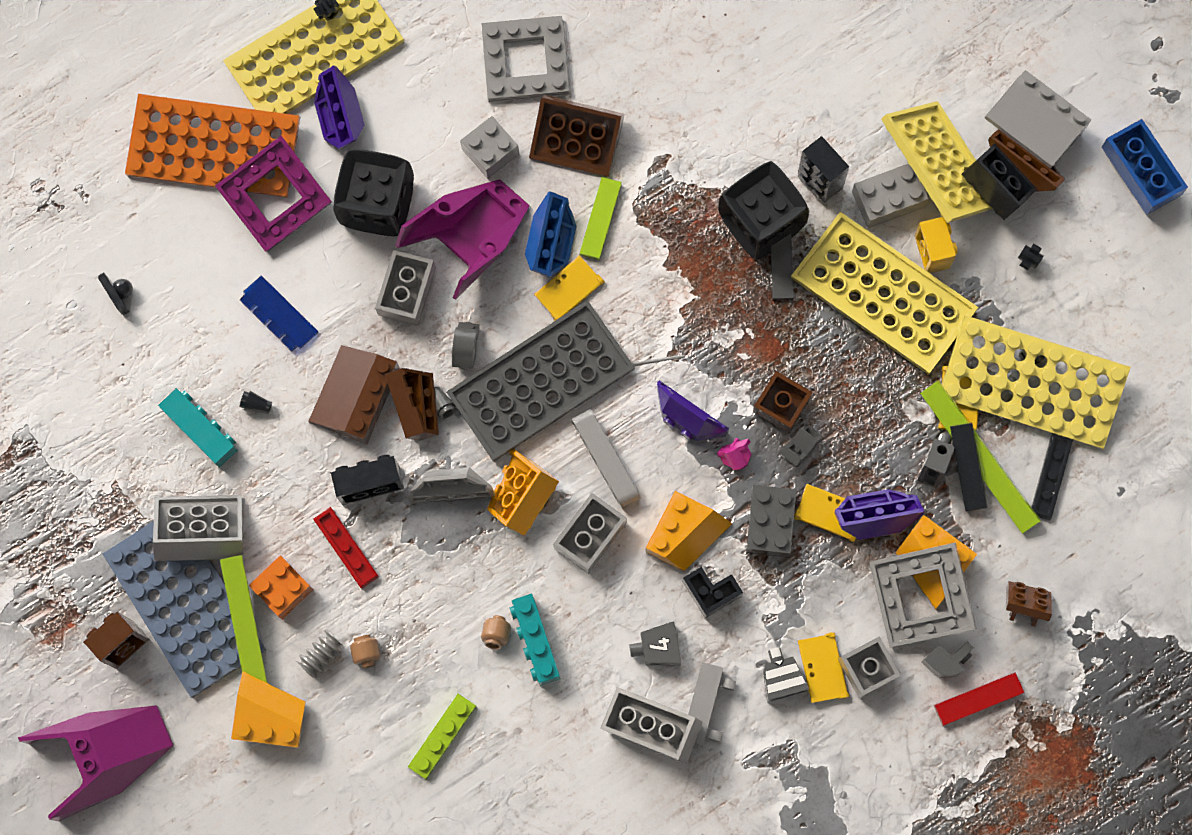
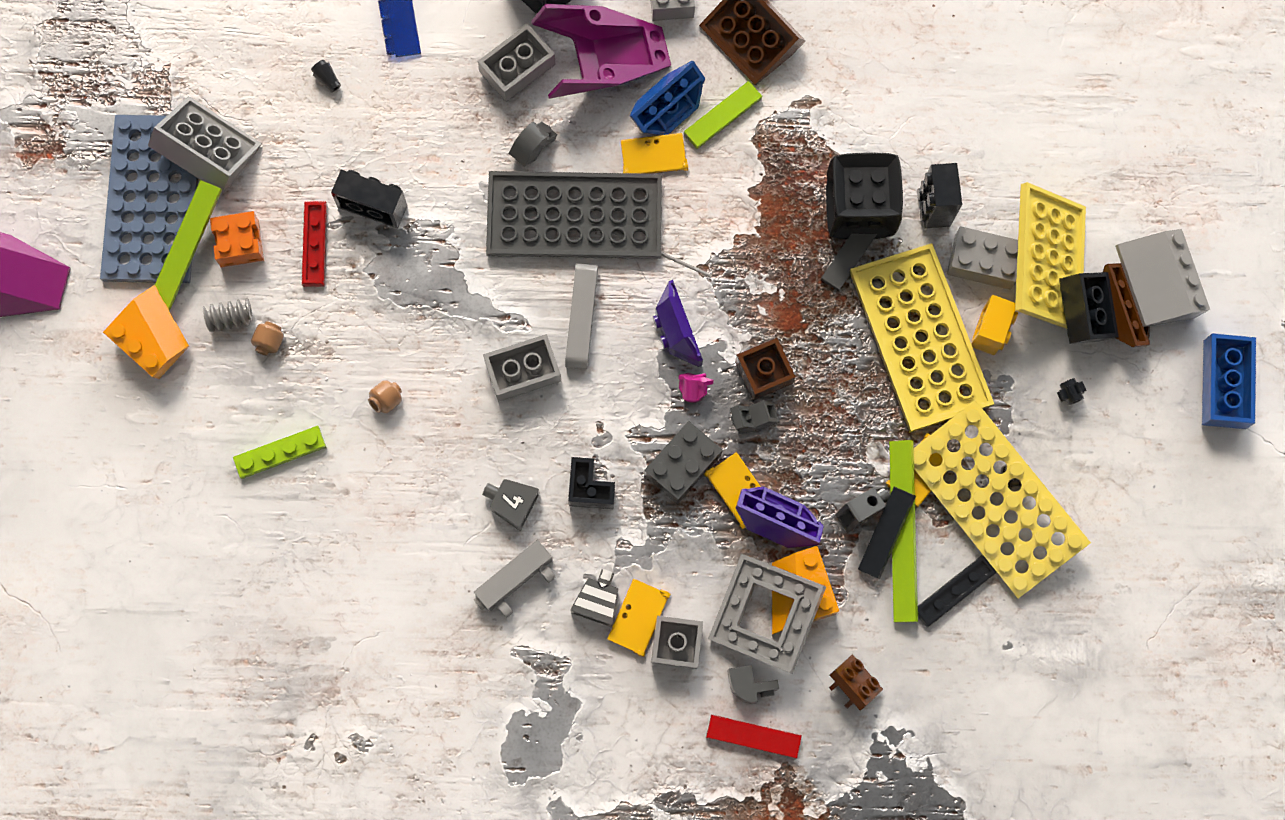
camera: 25 degrees right, 0 degrees up
reddish brown brick [83,612,150,669] -> none
teal brick [158,388,238,468] -> none
reddish brown slope [308,345,400,444] -> none
reddish brown wedge [385,368,439,441] -> none
light grey wedge [406,465,495,503] -> none
dark grey cone [434,387,456,419] -> none
light orange wedge [487,449,559,536] -> none
teal brick [509,593,561,686] -> none
light grey brick [600,687,703,764] -> none
light orange wedge [646,491,732,571] -> none

